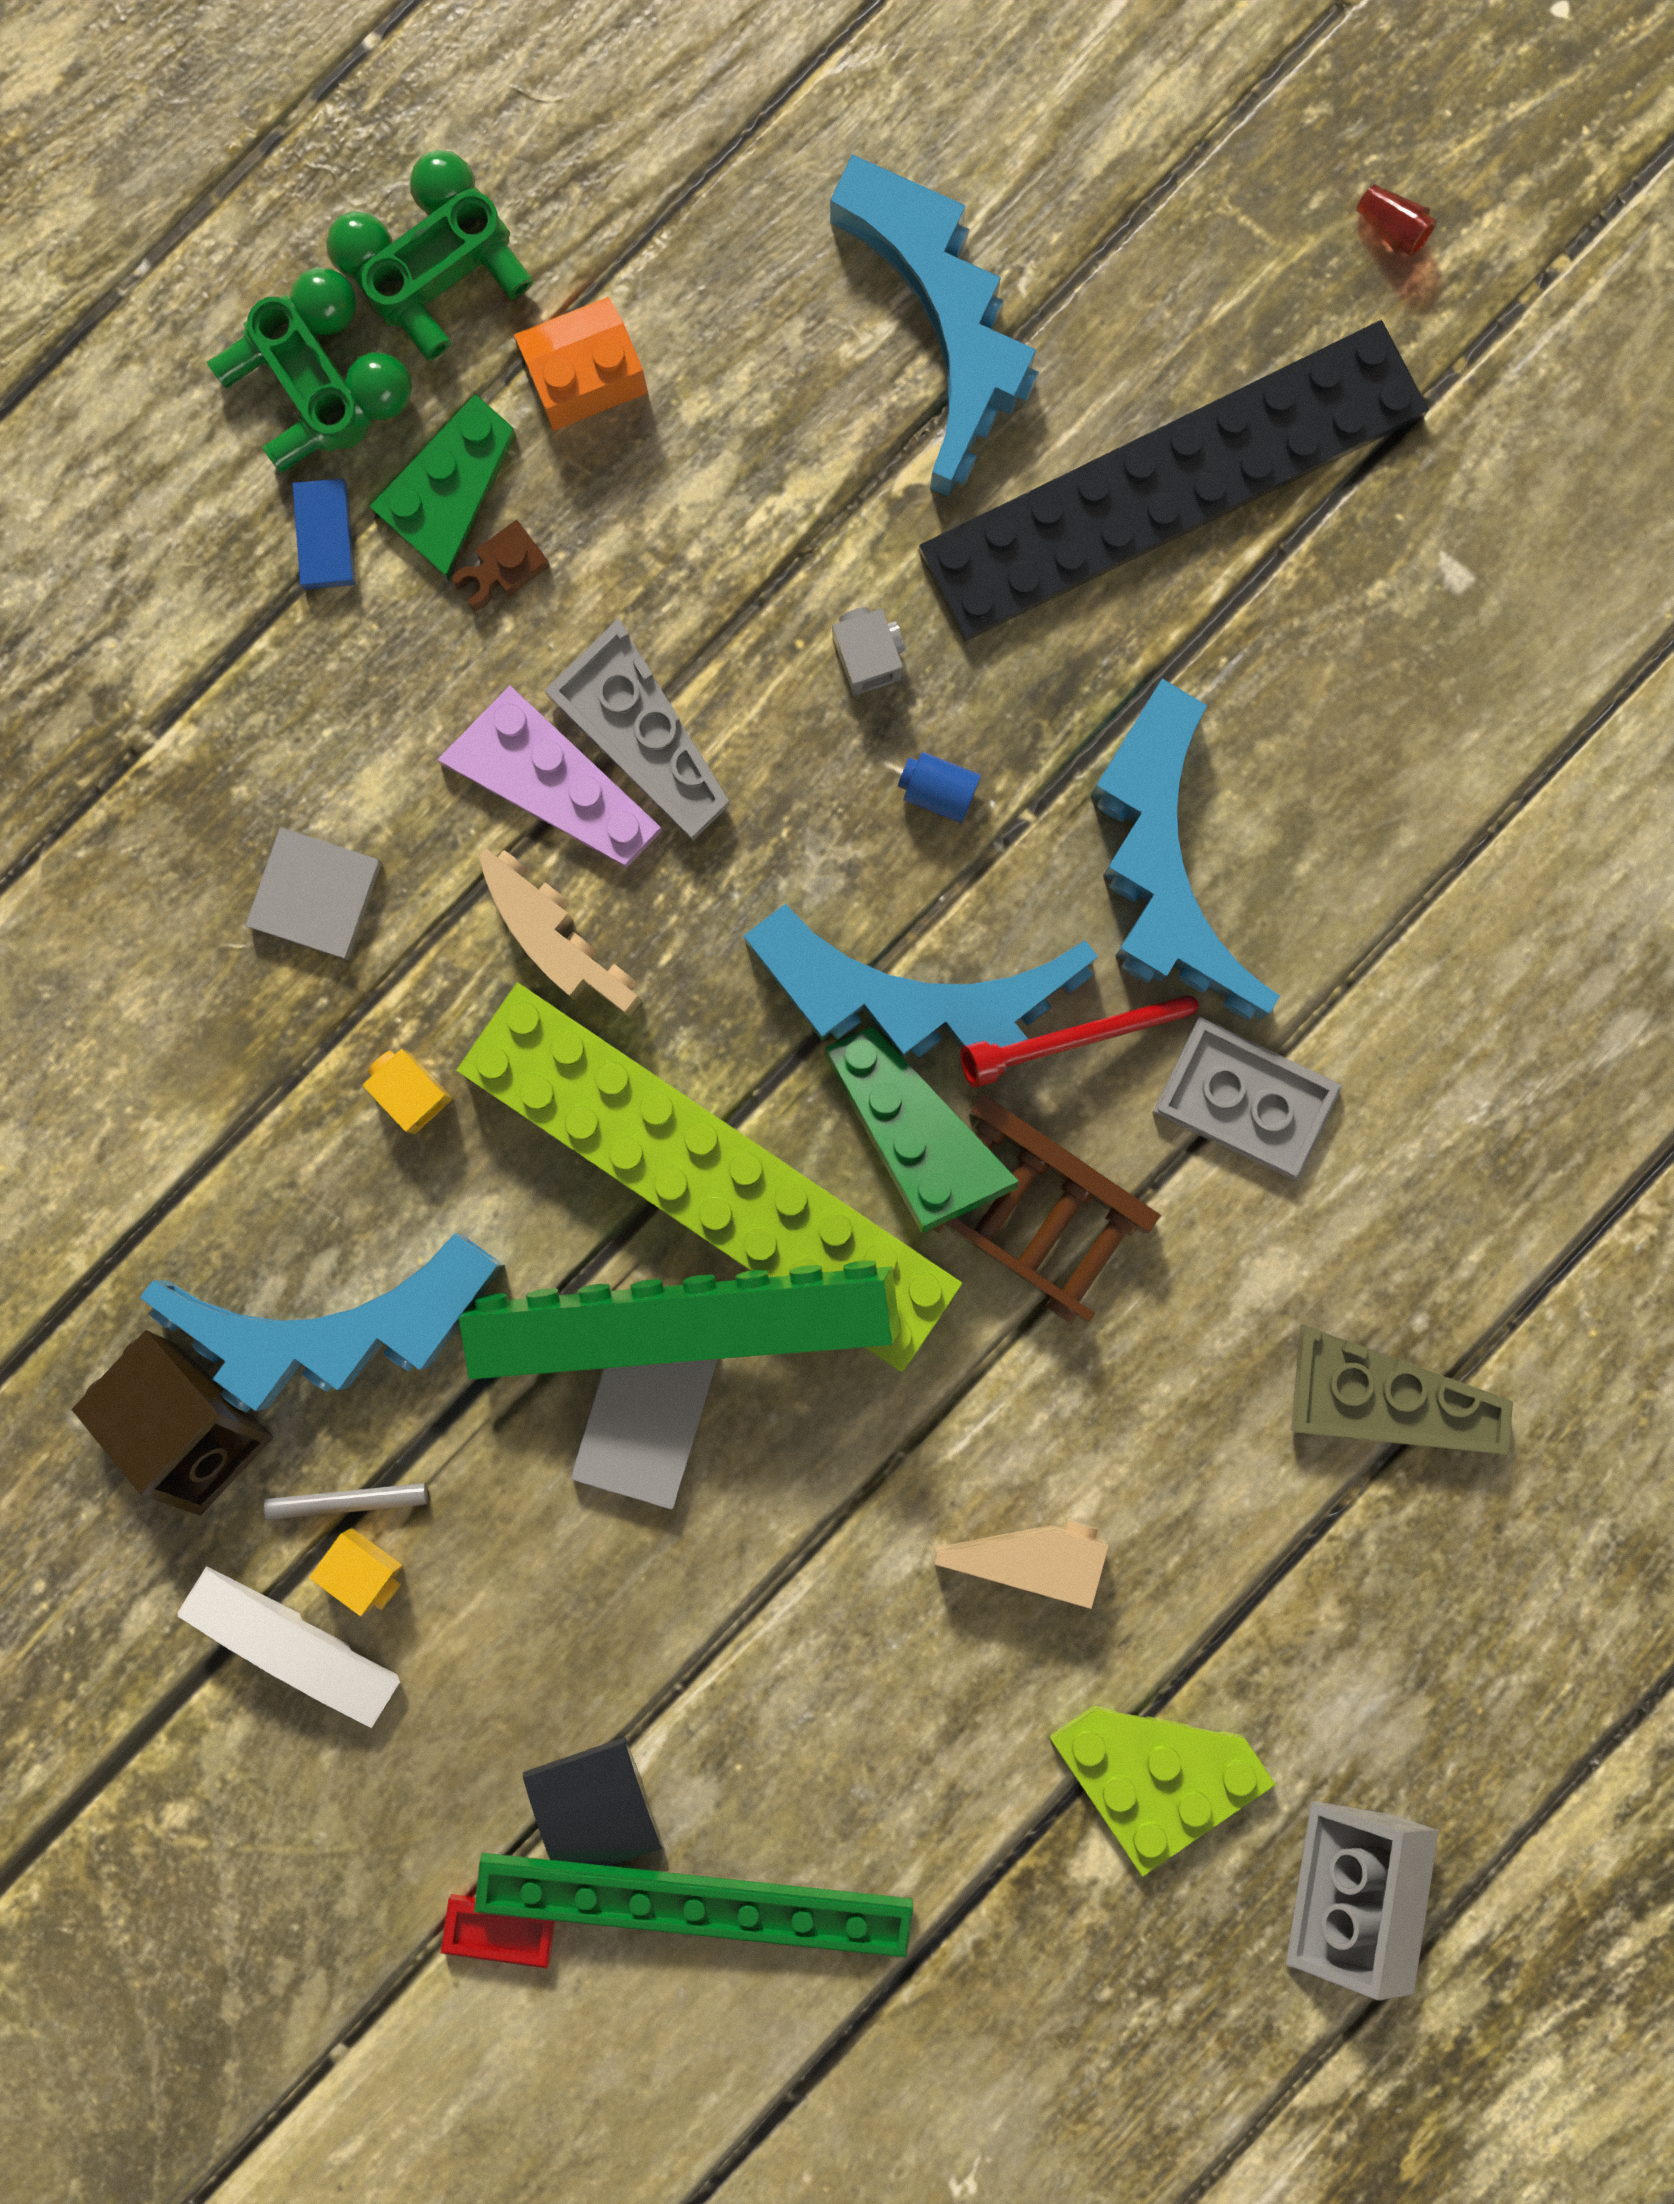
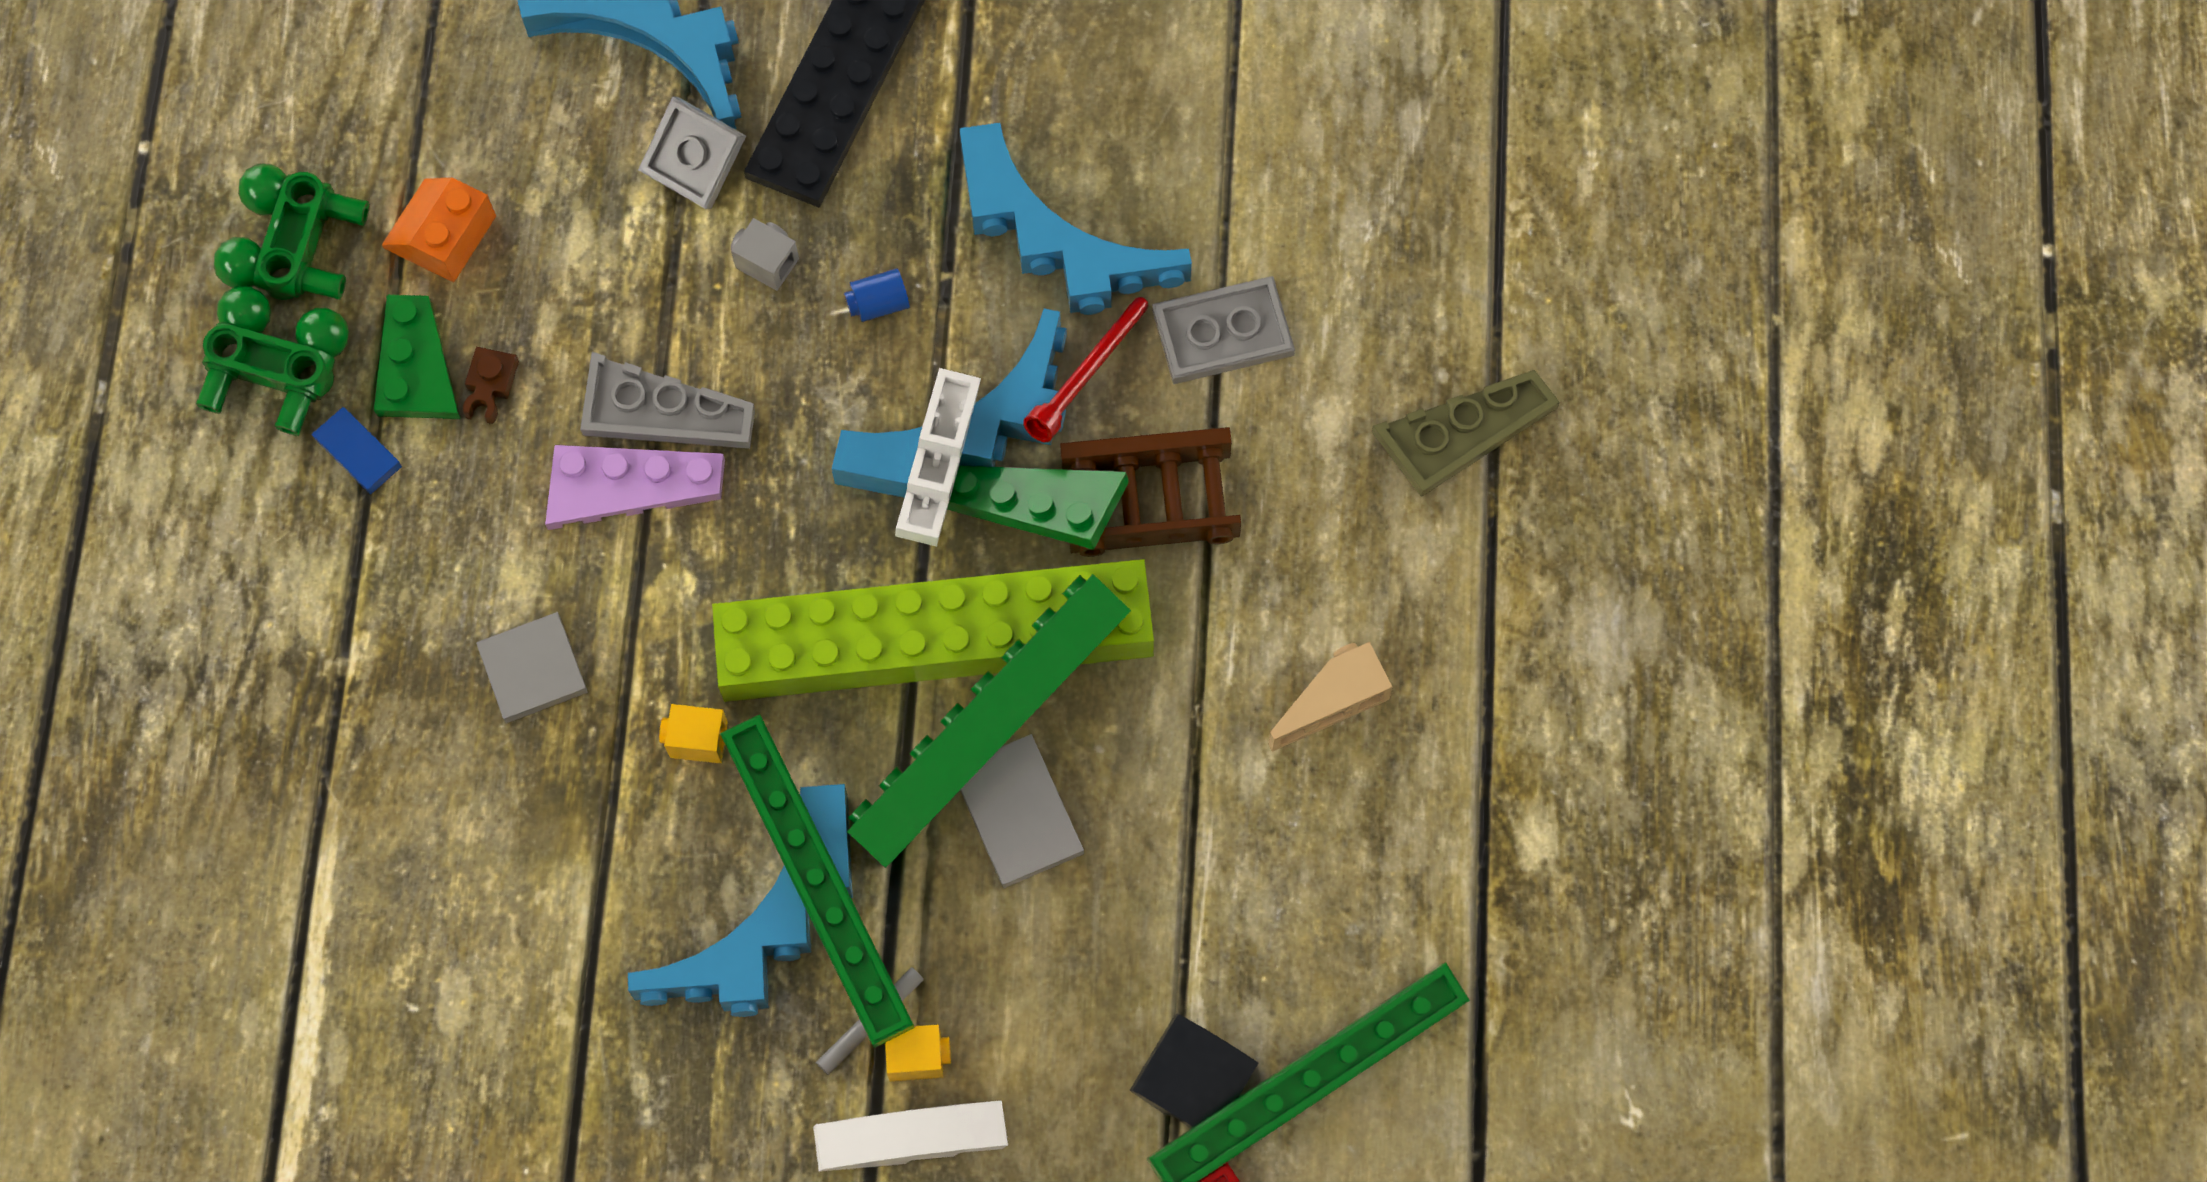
camera: 40 degrees left, 15 degrees down
dark brown slope [71,1330,274,1516] -> none
tan slope [478,848,642,1017] -> none
lime plate [1049,1705,1276,1877] -> none
light grey slope [1286,1801,1439,2000] -> none
none -> light grey tile [638,97,746,209]
none -> green tile [720,714,915,1048]
none -> white slope [895,368,981,547]

